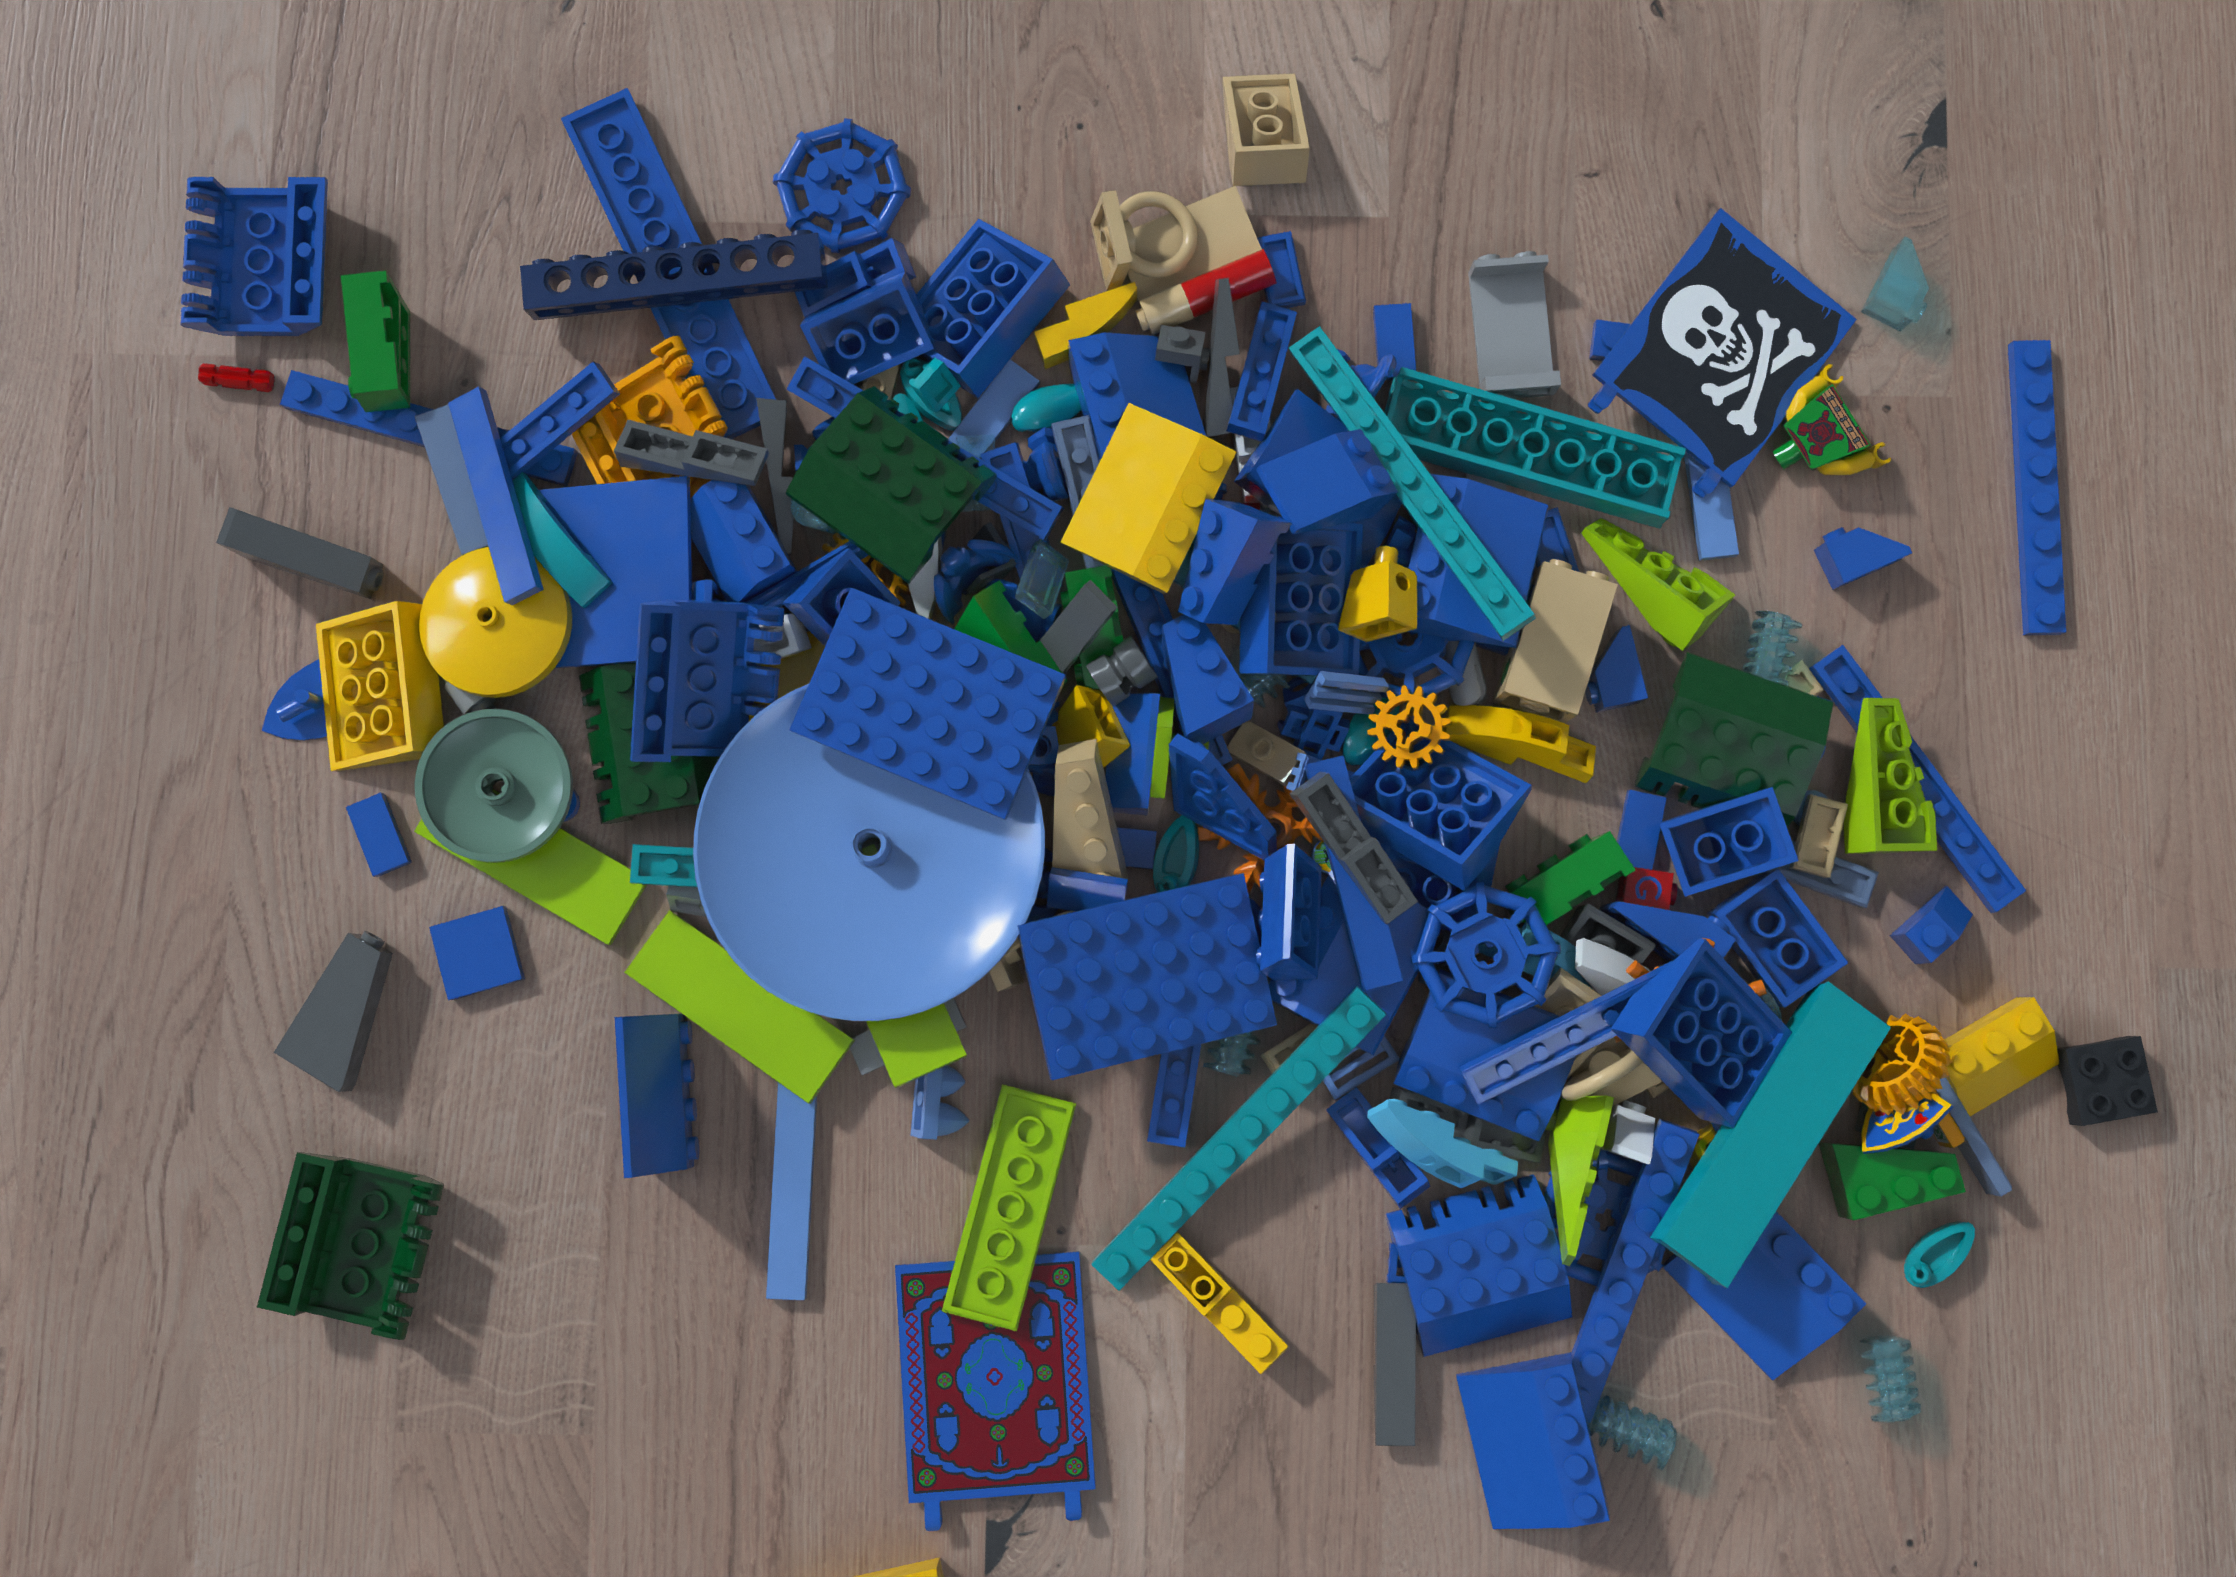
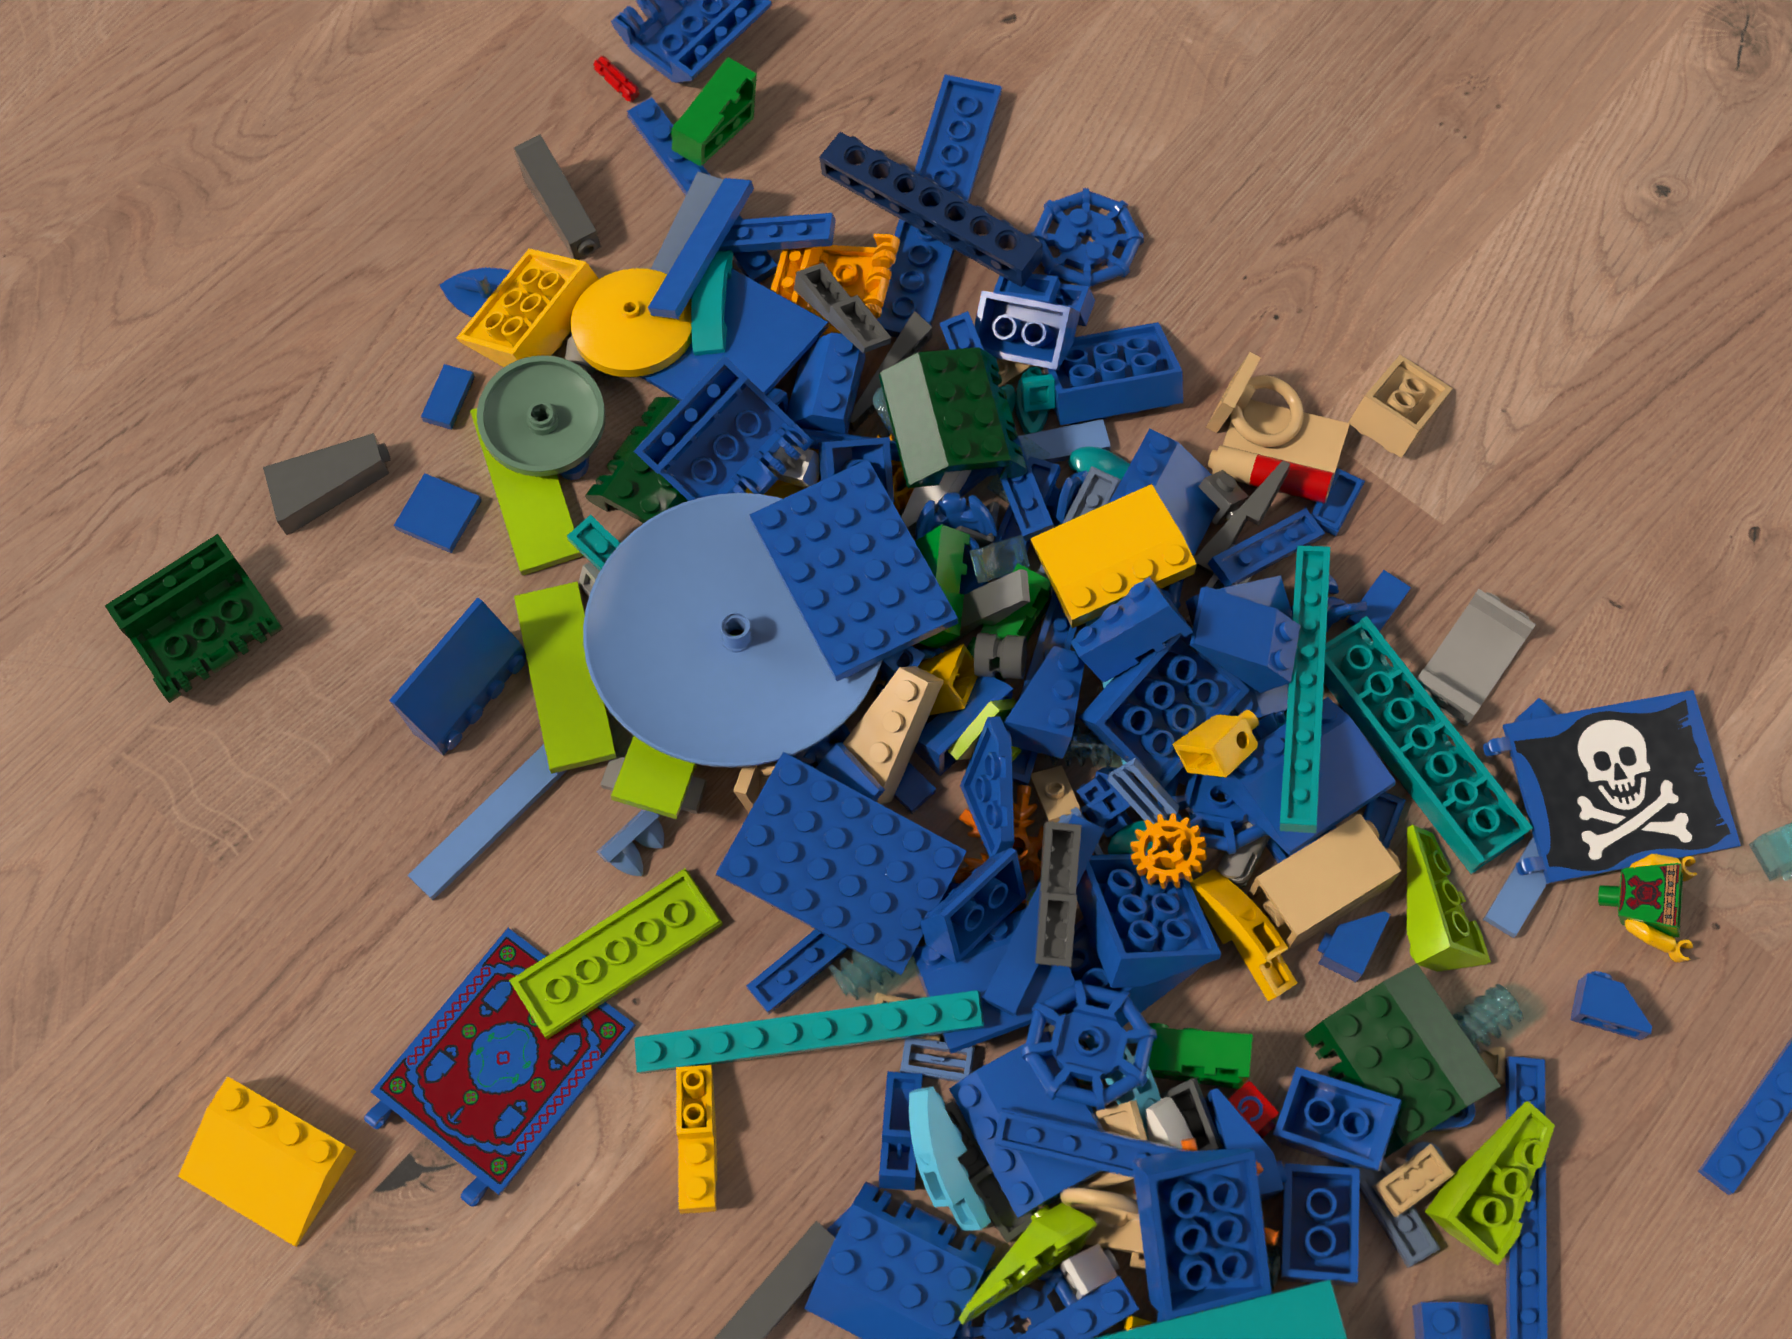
camera: 45 degrees right, 15 degrees down
yellow slope [1034,282,1137,370] -> none
teal arm [1153,815,1200,892] -> none
blue tile [1617,790,1667,870] -> none

